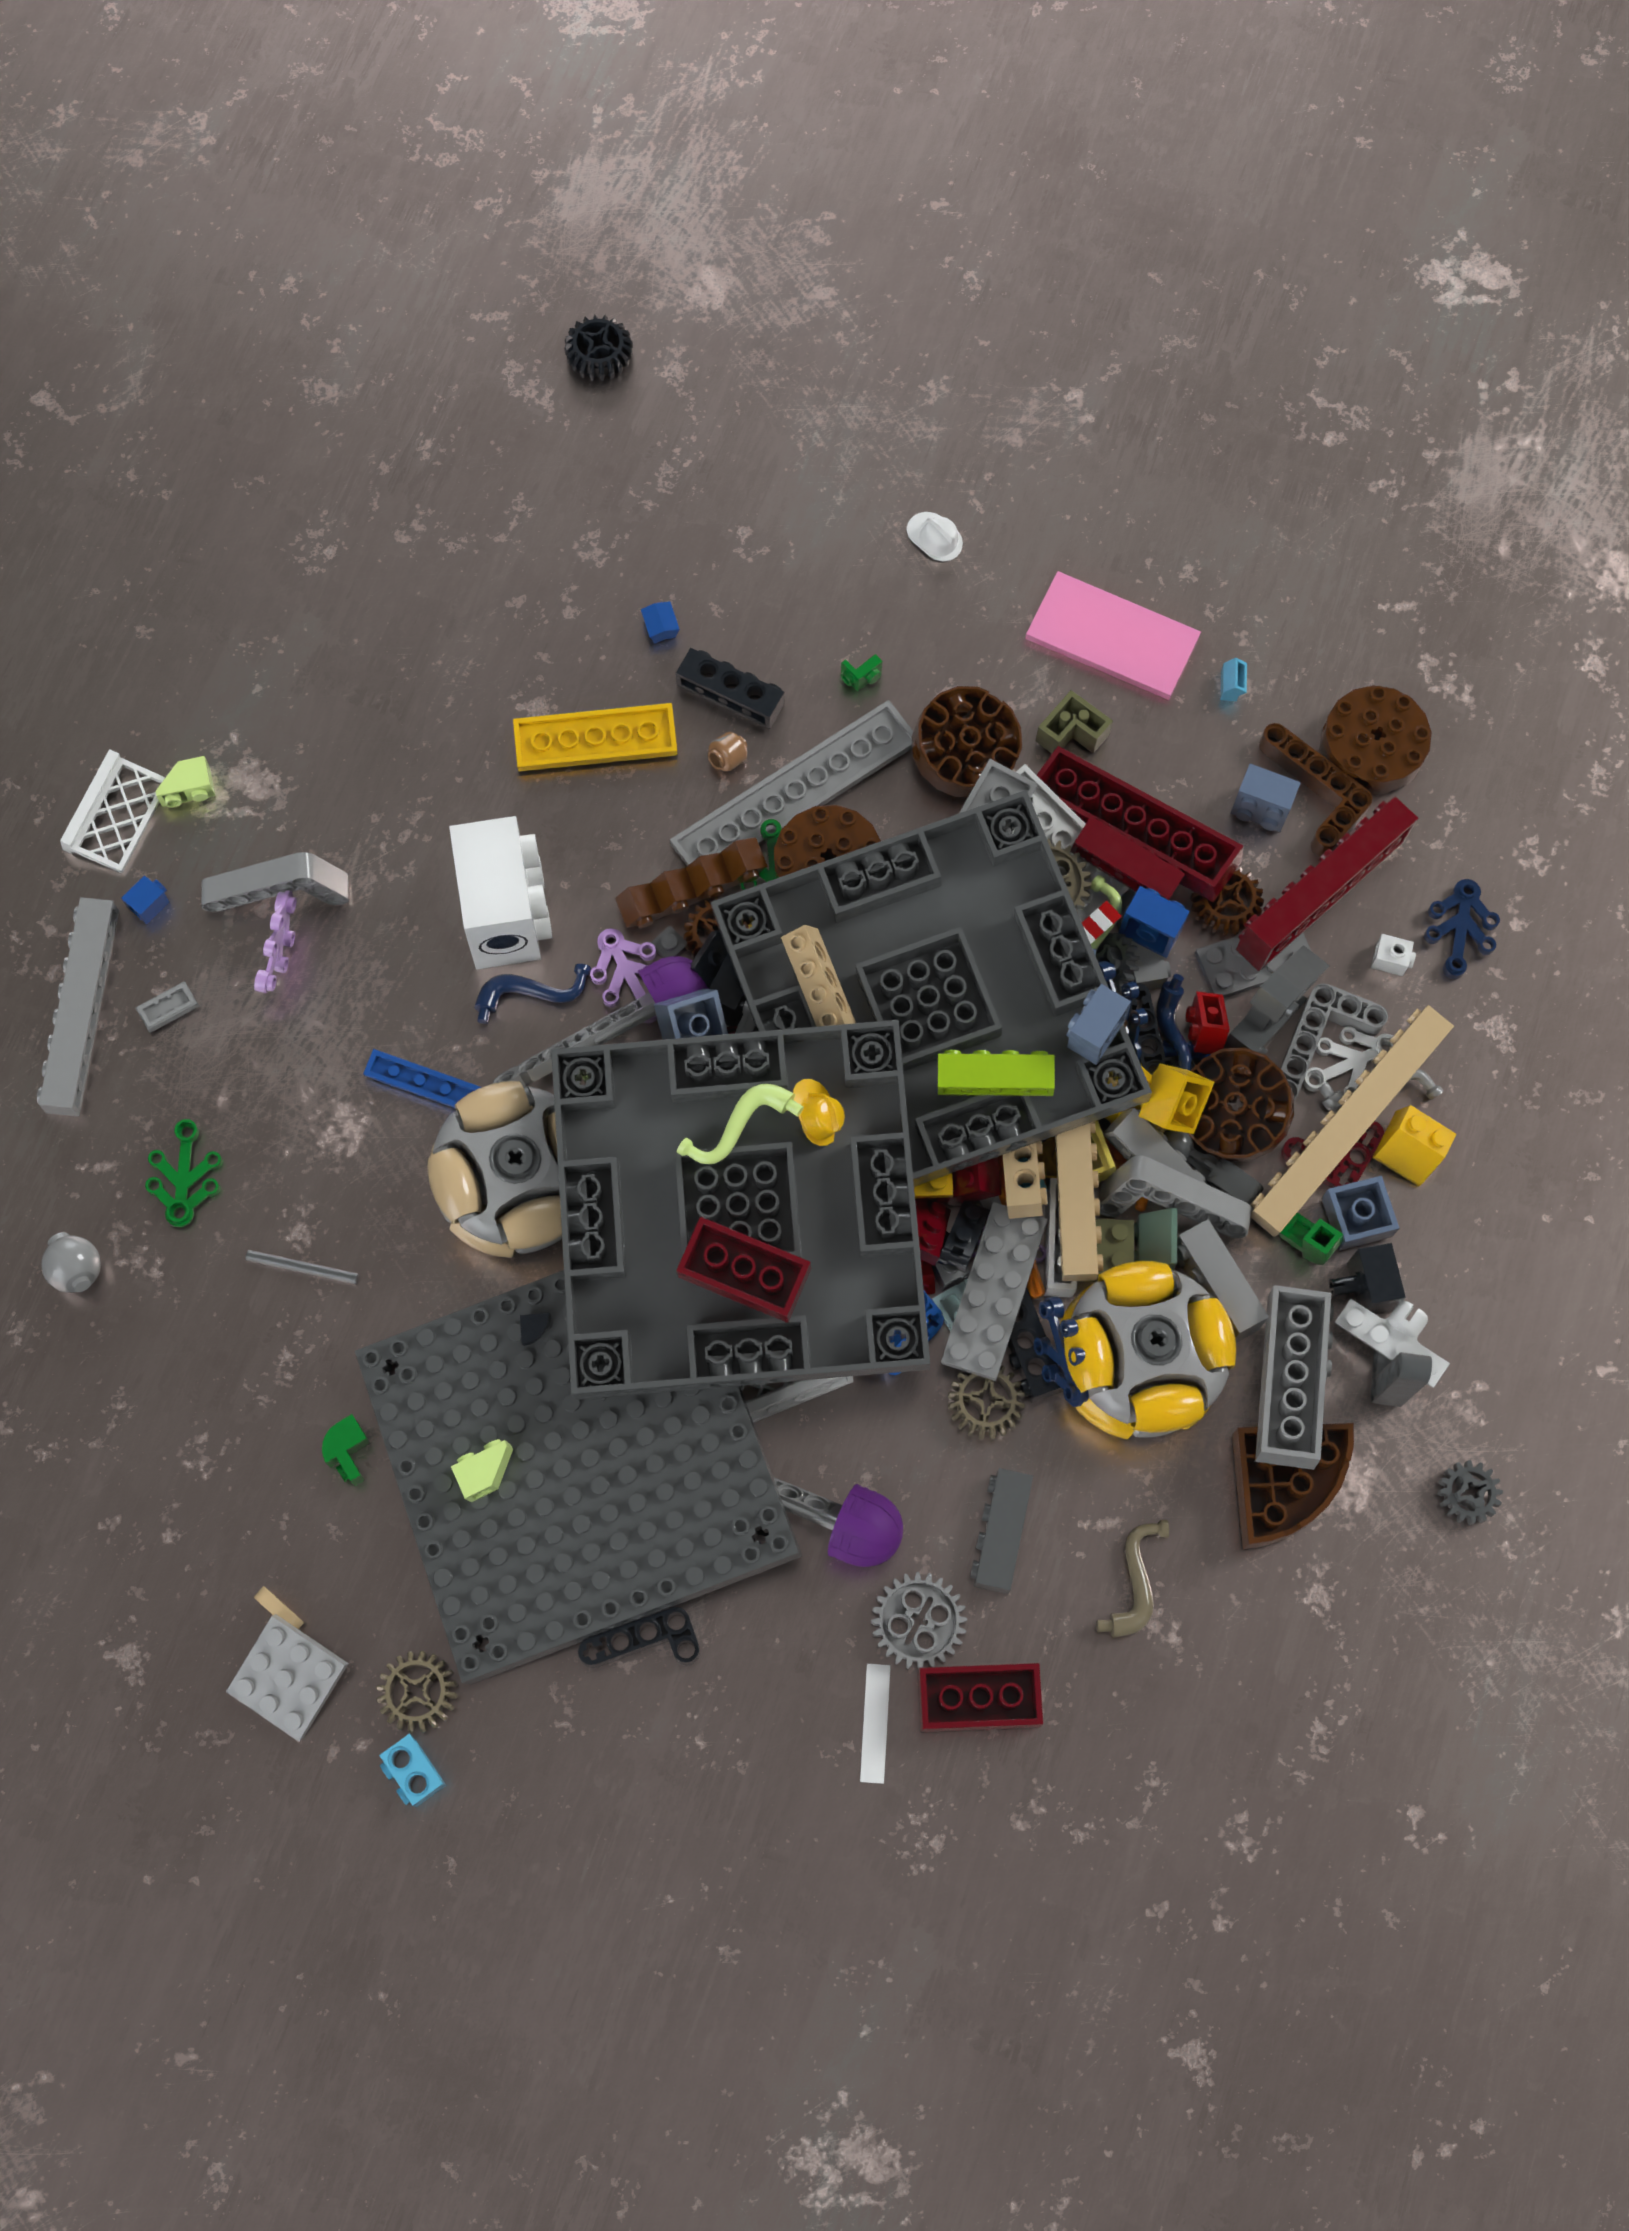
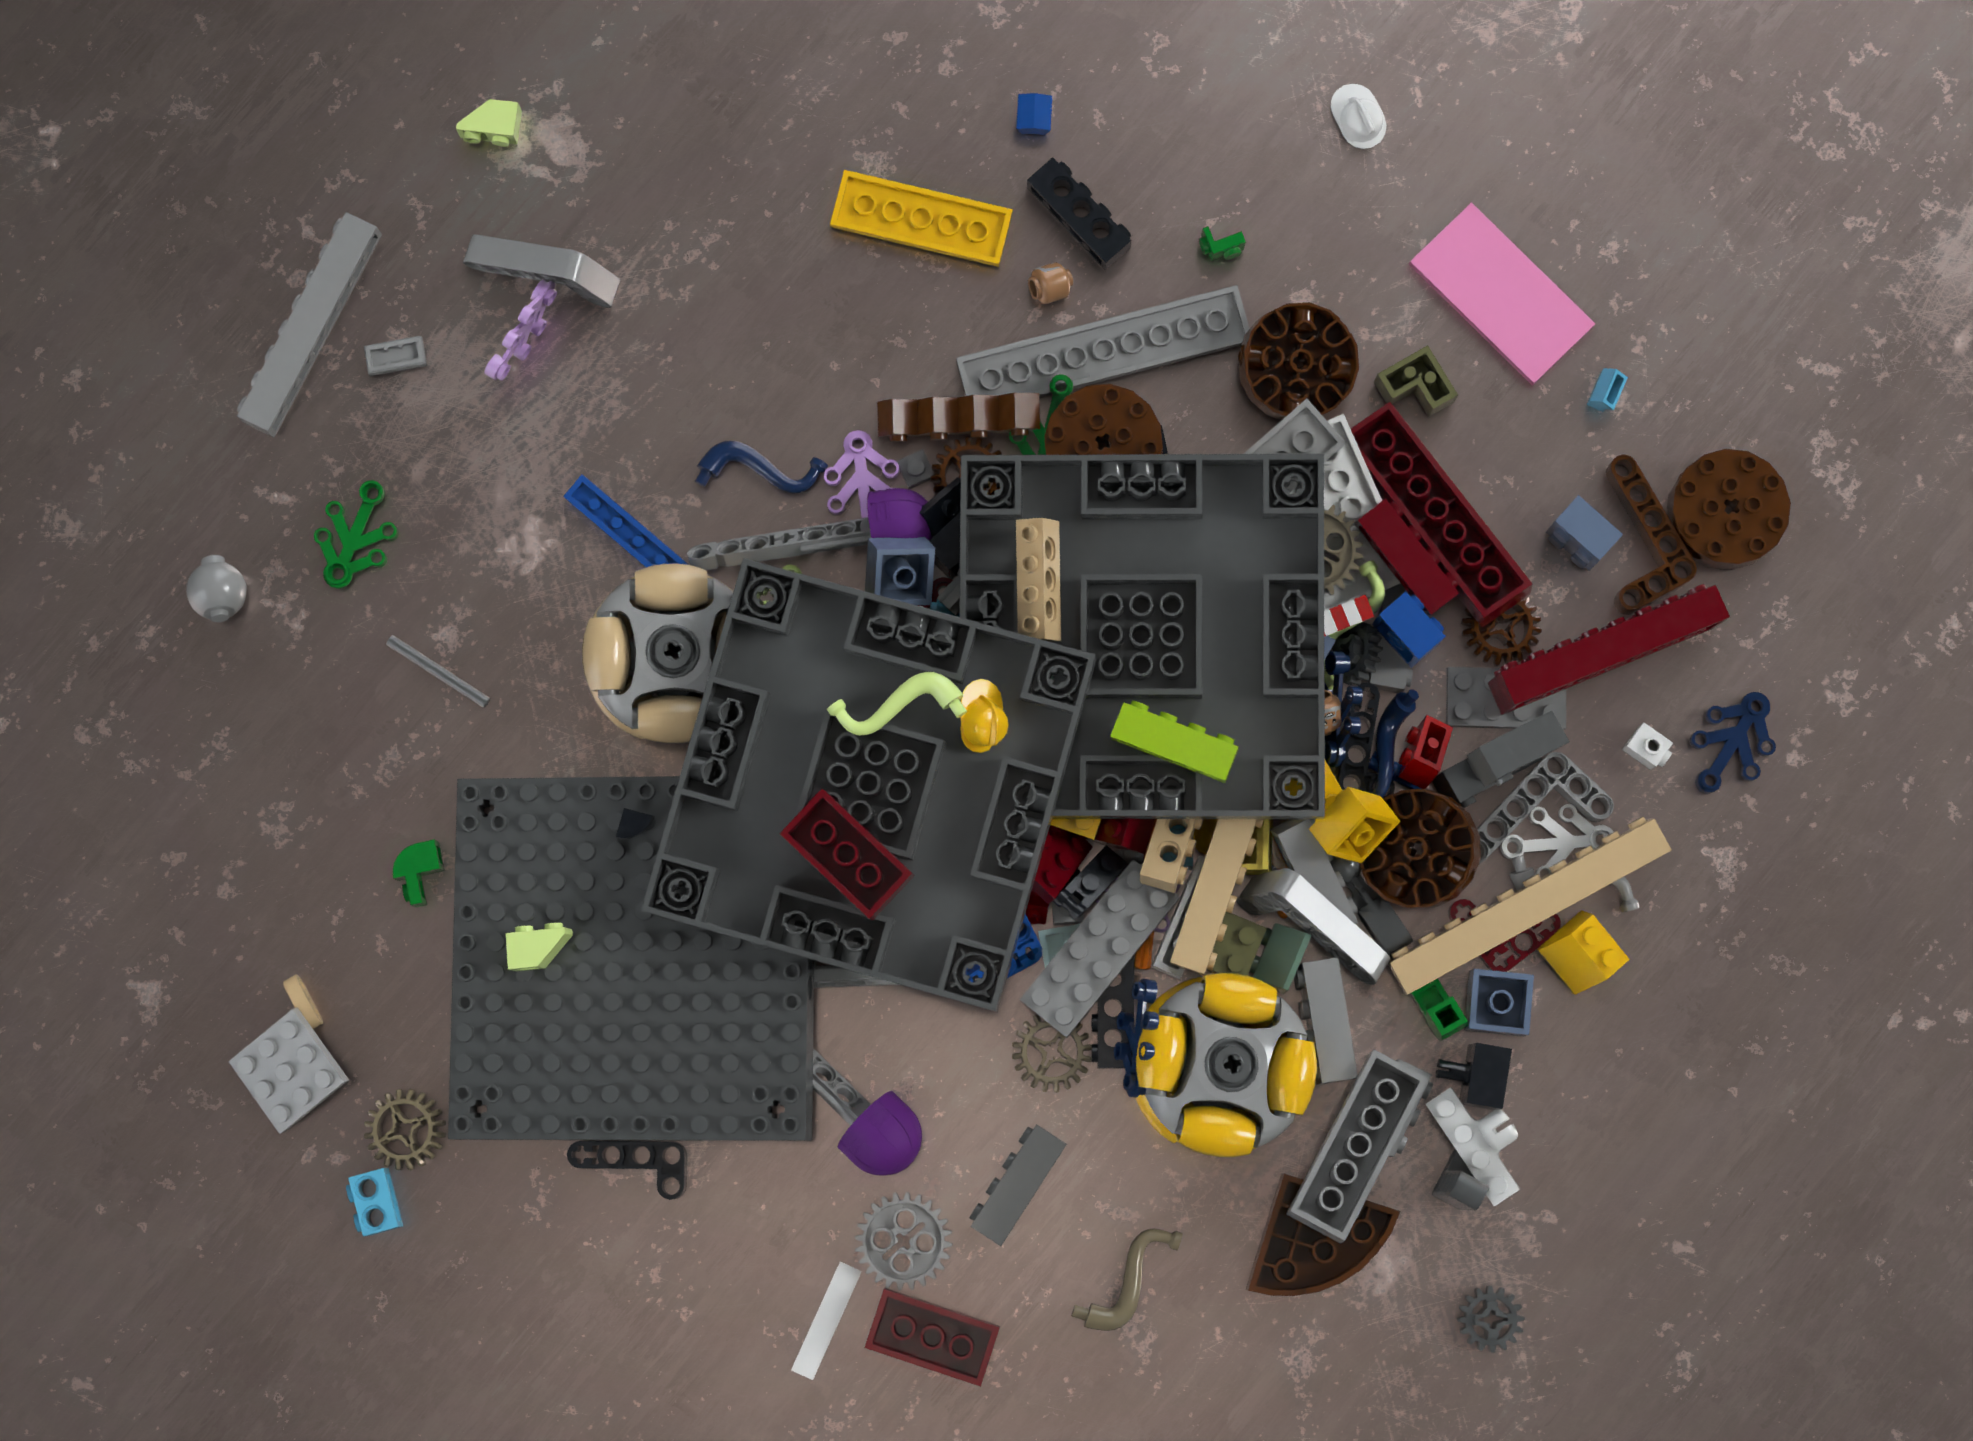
camera: 25 degrees right, 10 degrees up
white fence [60,749,165,873] -> none
blue brick [121,875,170,925] -> none
white brick [449,816,553,970] -> none
sand blue brick [1066,984,1131,1065] -> none

